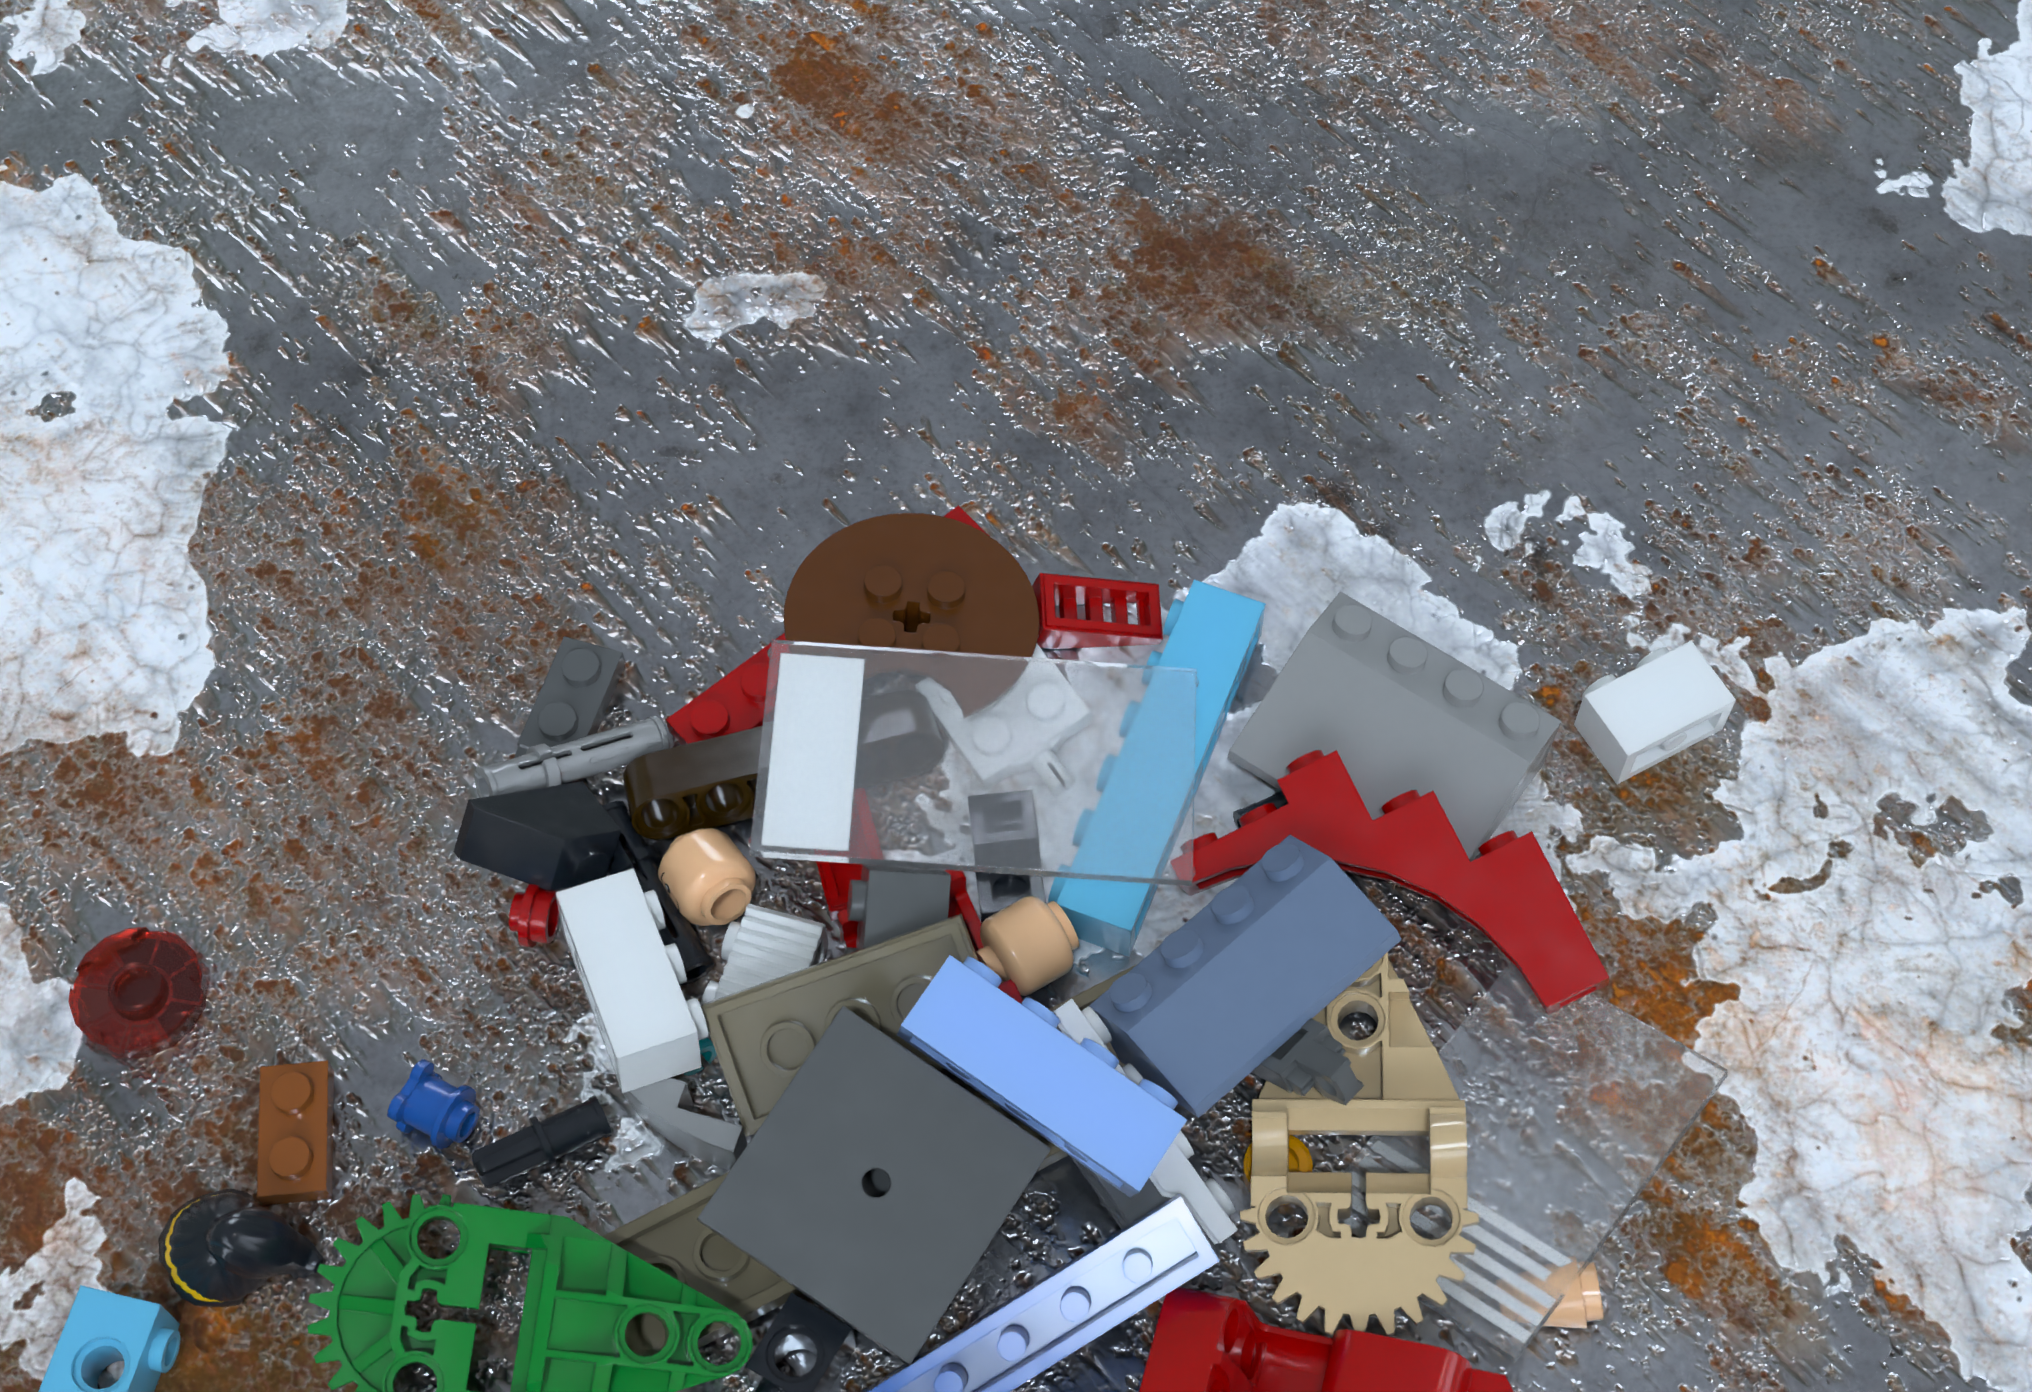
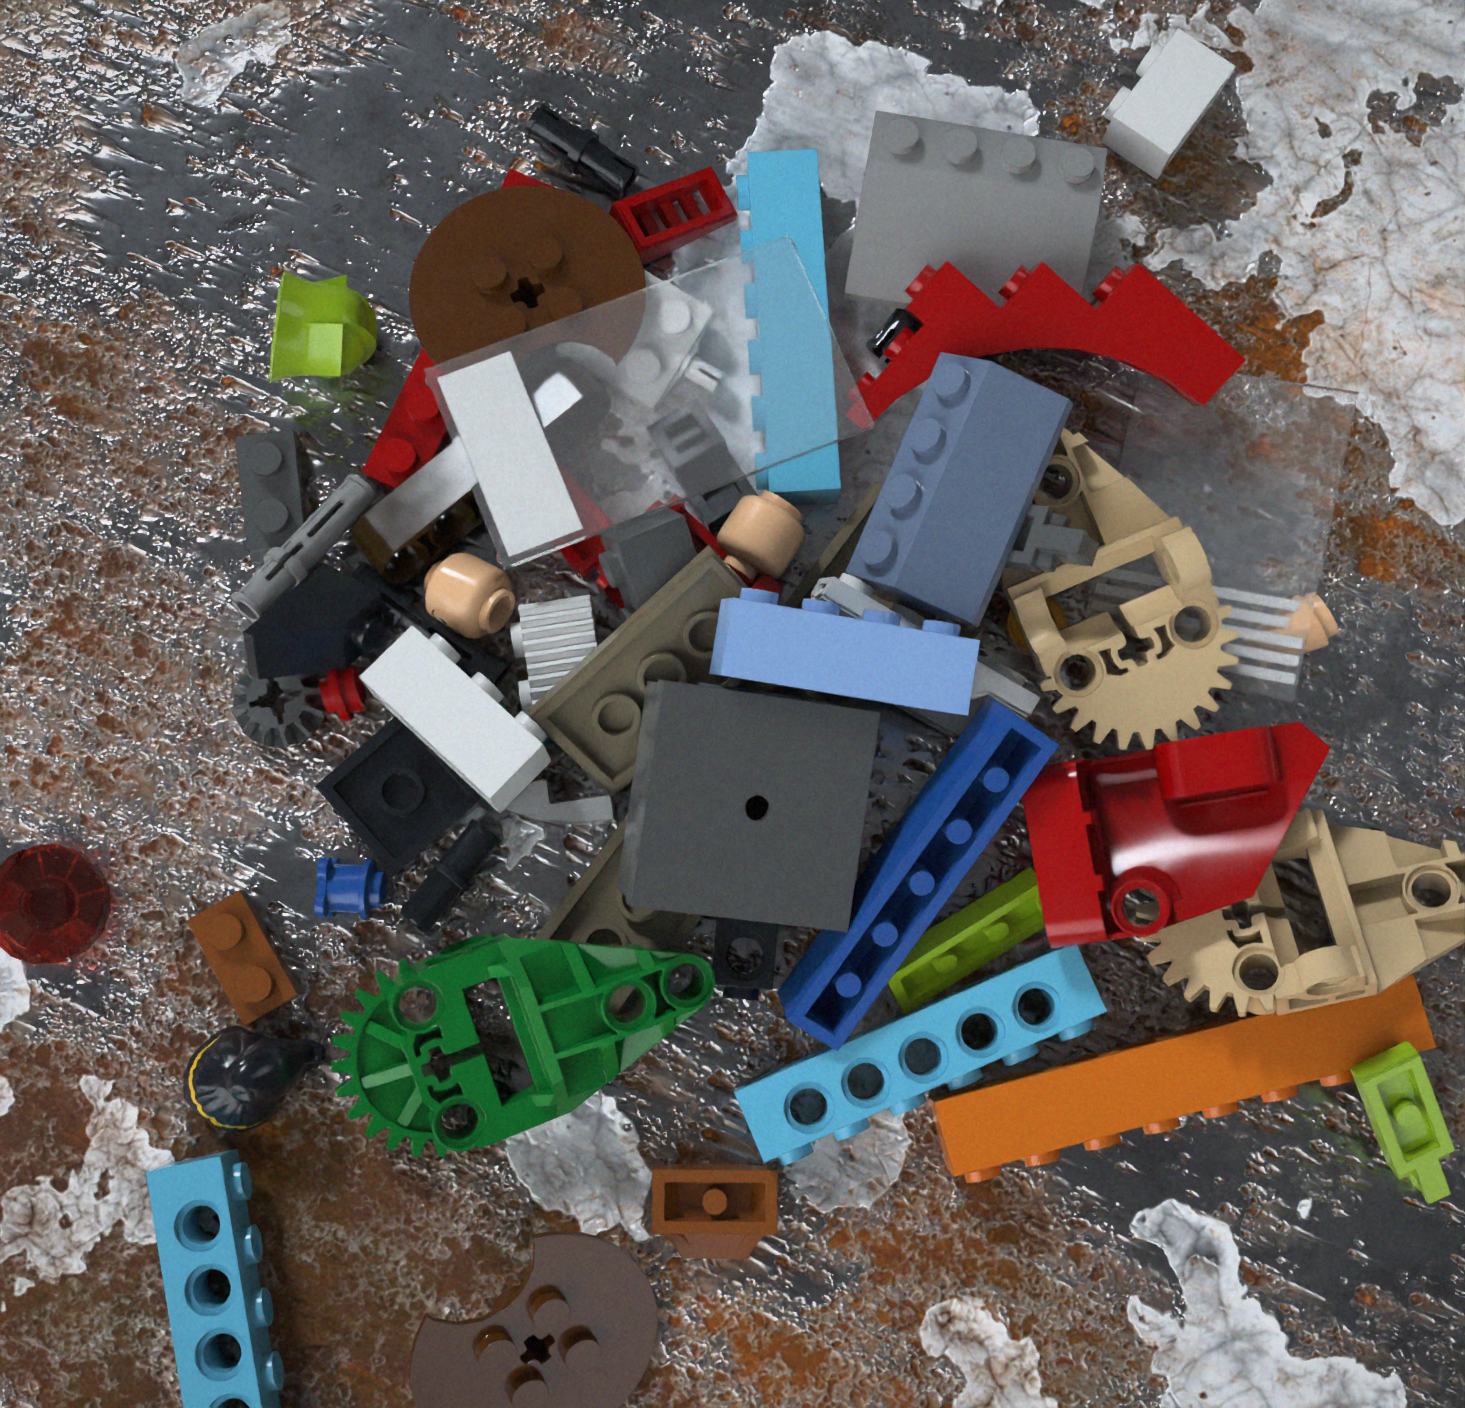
camera: 25 degrees left, 20 degrees up
none -> dark grey gear [231,665,327,748]
none -> lime helmet [268,270,377,384]
none -> black plate [315,716,485,877]
none -> black pin [524,103,639,199]

